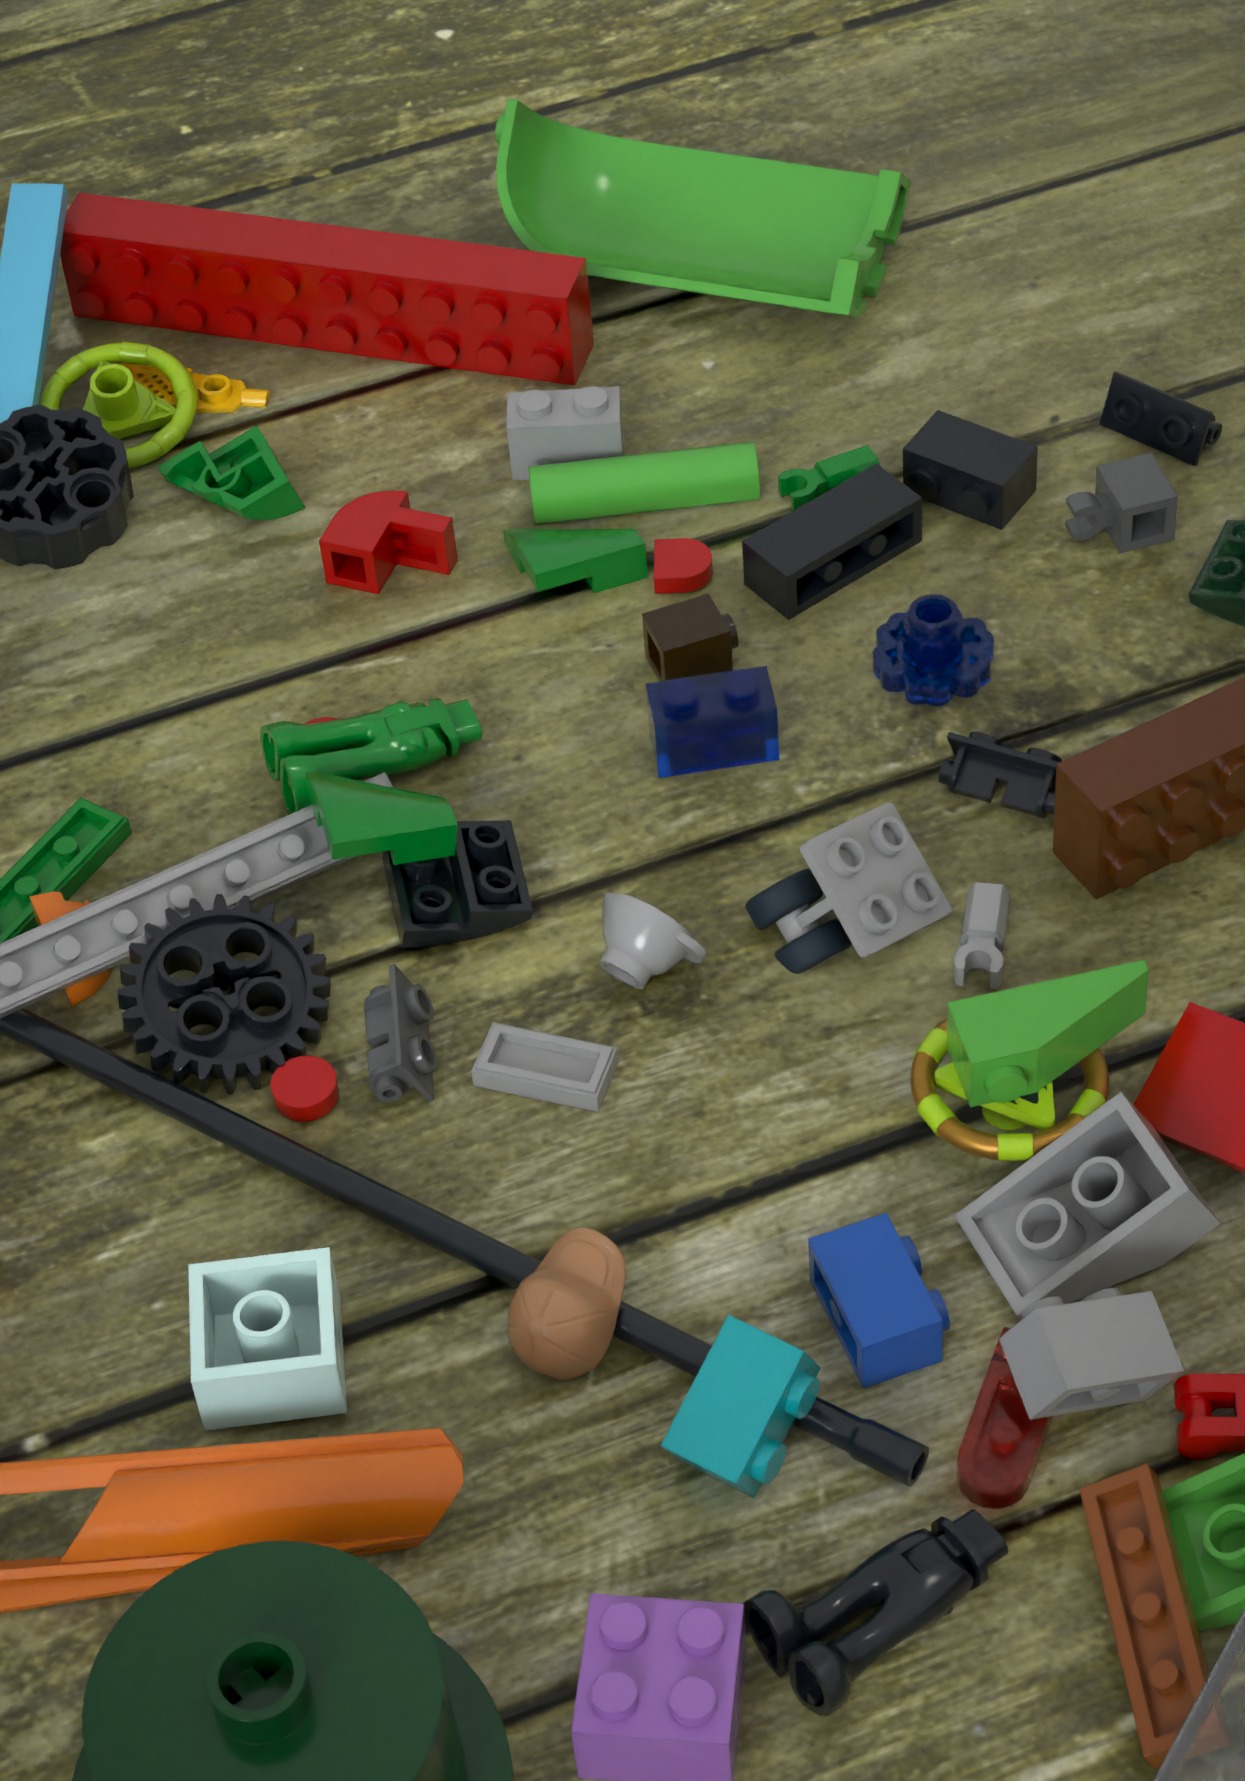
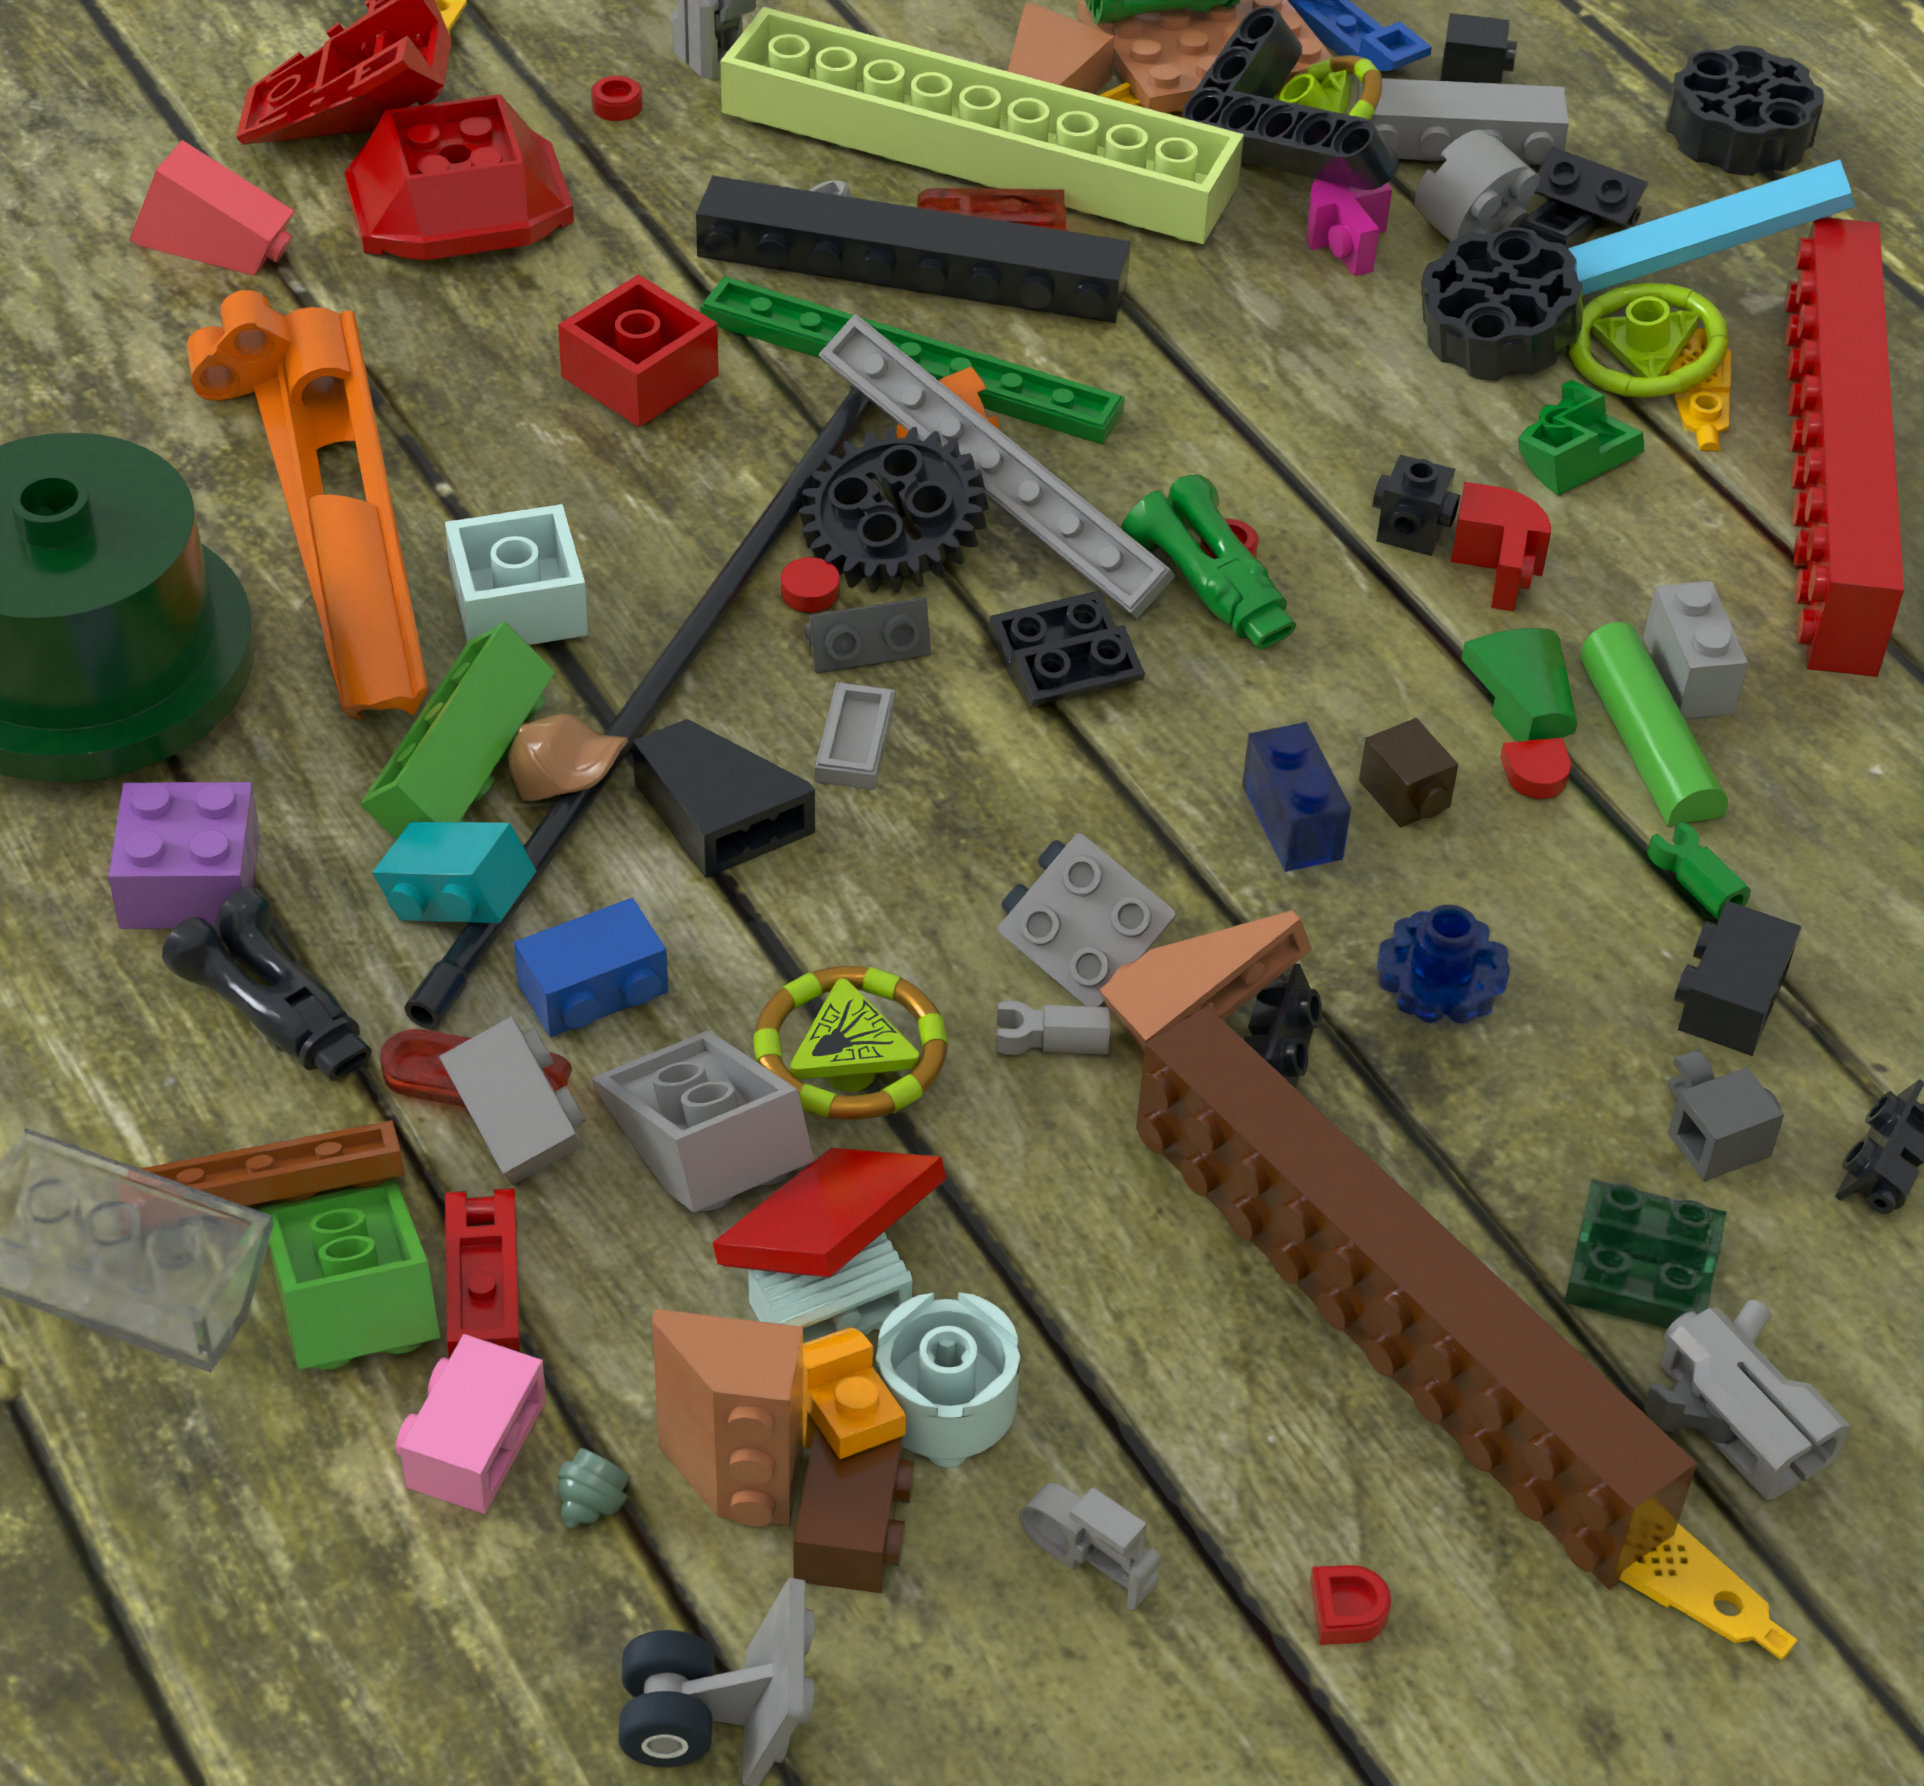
camera: 75 degrees right, 0 degrees up
green slope [306,772,458,865] -> none
light grey piece [599,893,707,990] -> none
black brick [742,463,922,620] -> none
bright green slope [947,960,1149,1107] -> none
none -> bright green brick [360,621,555,840]
none -> black slope [632,719,815,878]
none -> nougat slope [1099,910,1312,1053]
none -> black brick [1372,454,1460,556]

